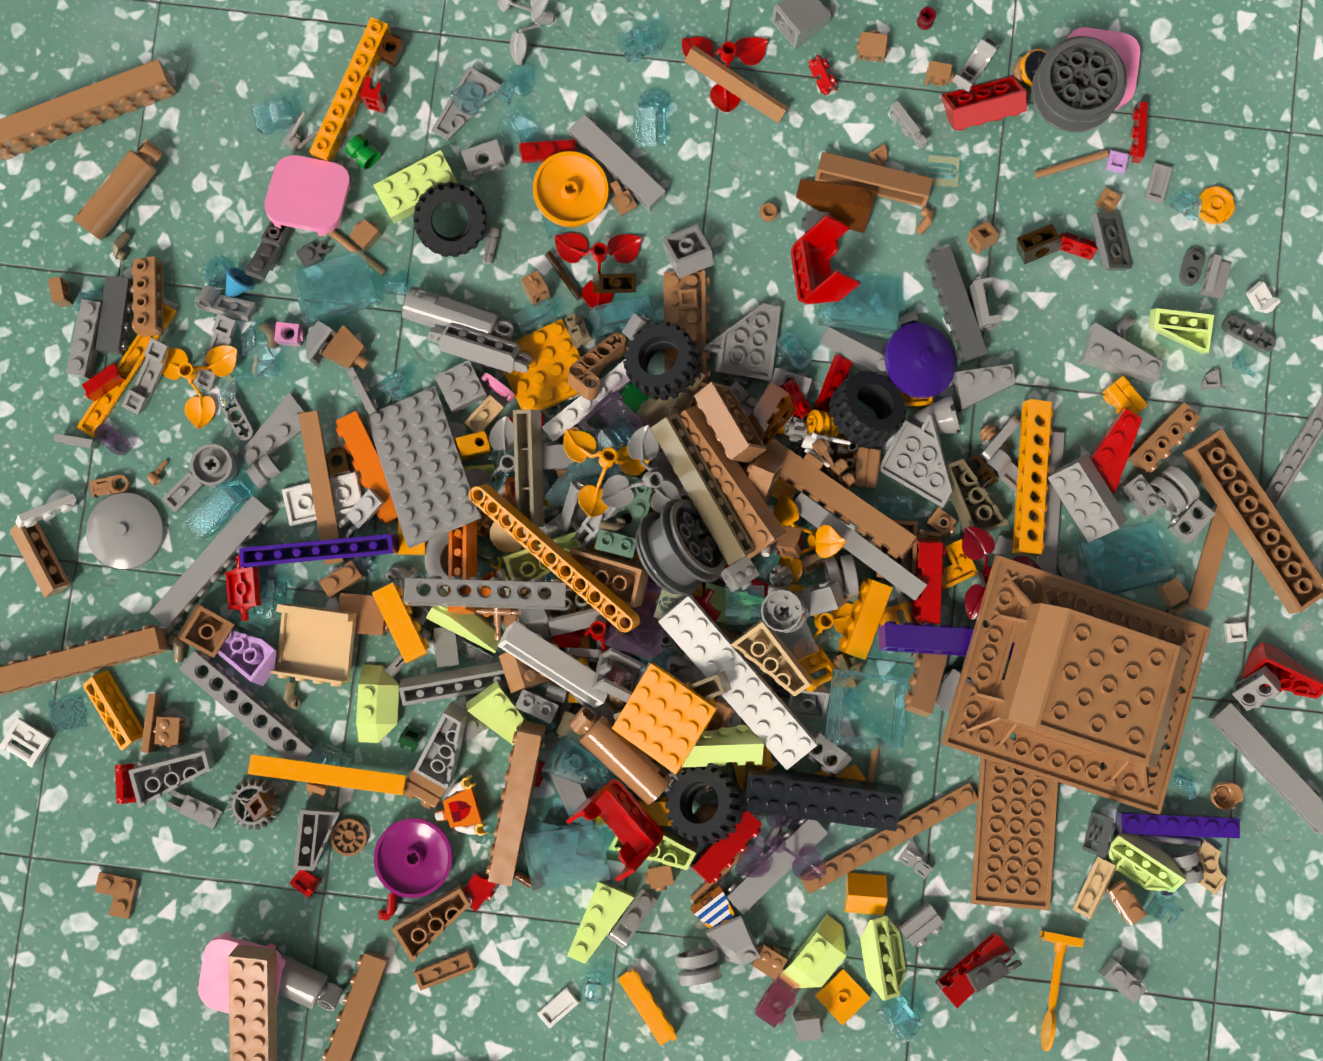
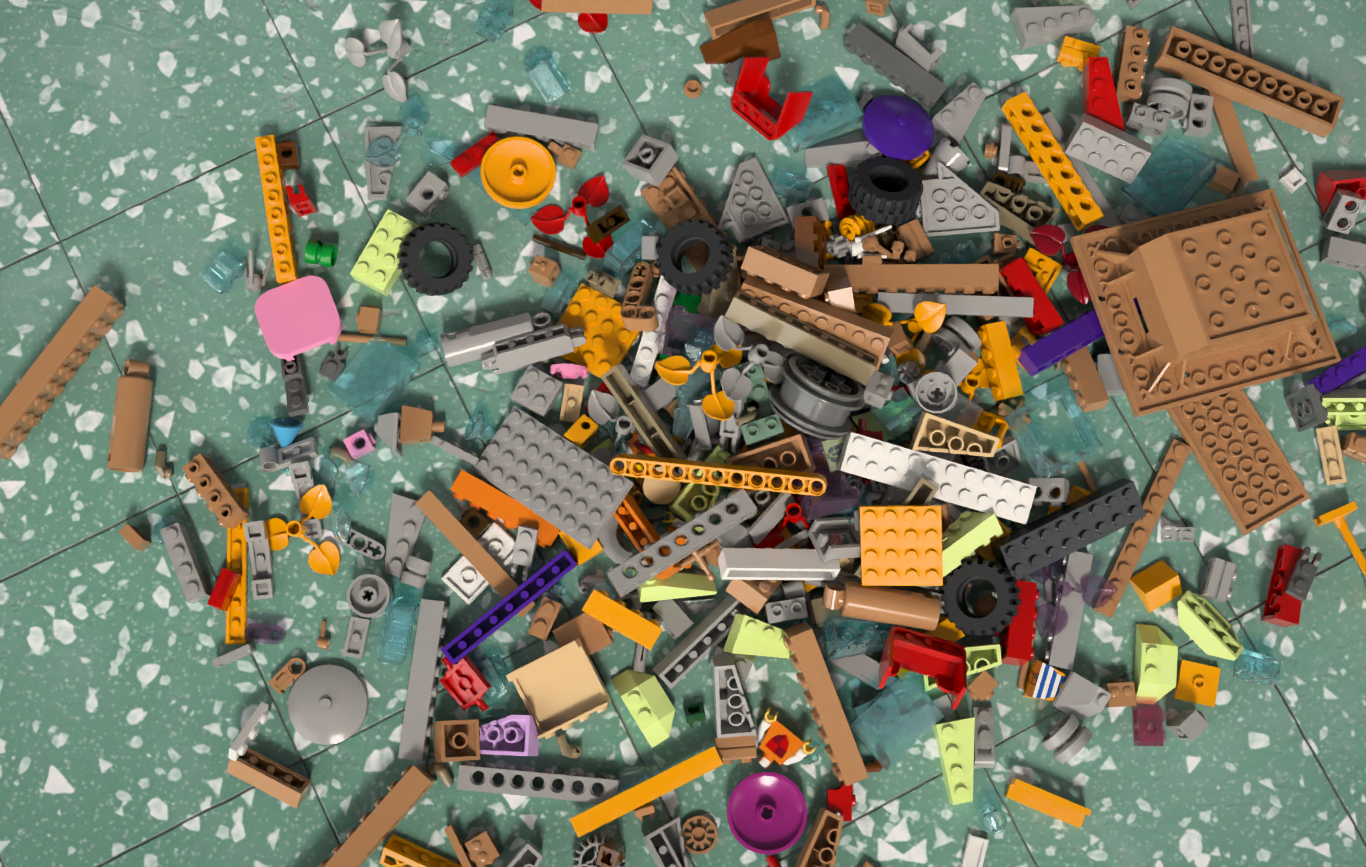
camera: 40 degrees left, 5 degrees down
dark grey brick [95,275,133,356] -> none
red hinge [779,378,812,419] -> none

